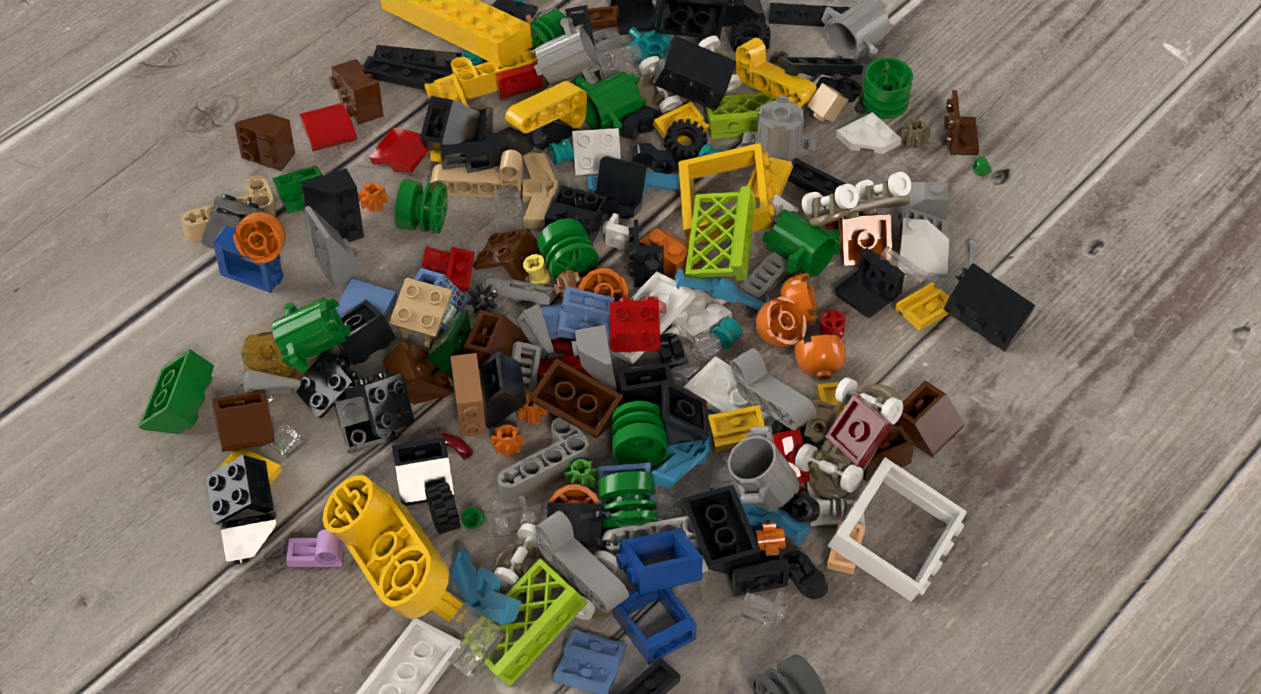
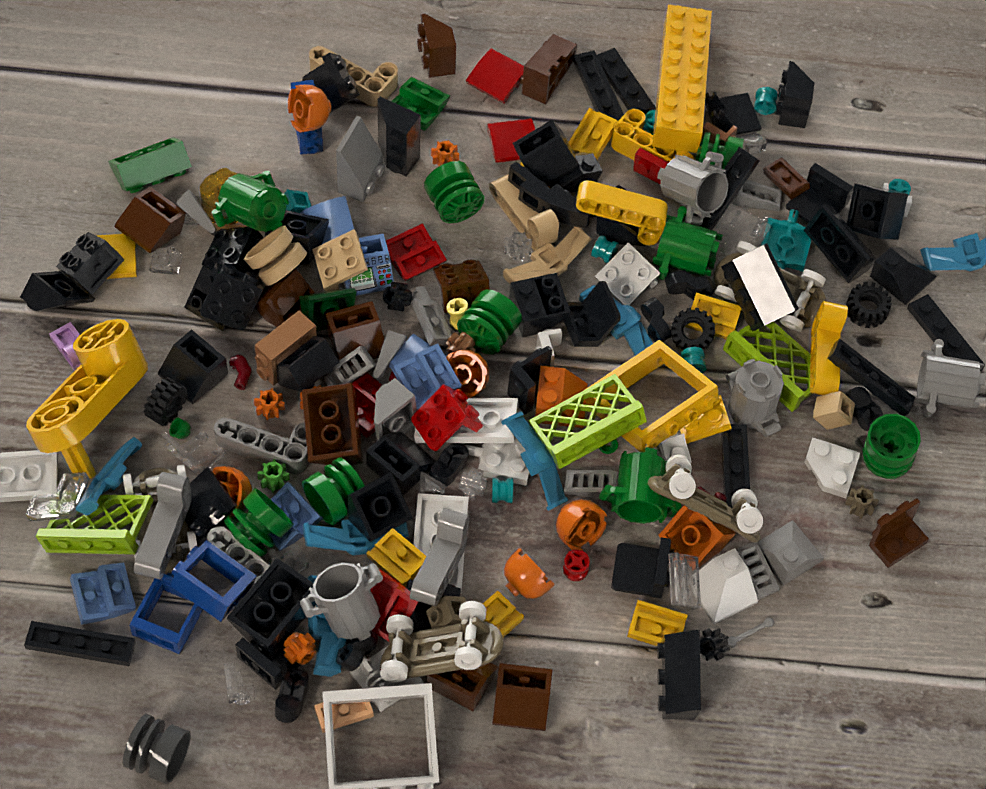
camera: 50 degrees right, 10 degrees up
orange cylinder [756,296,807,348] -> none
plate [825,393,893,468] -> none
green hinge [972,156,992,176] -> none
none -> tan wheel [244,226,307,286]

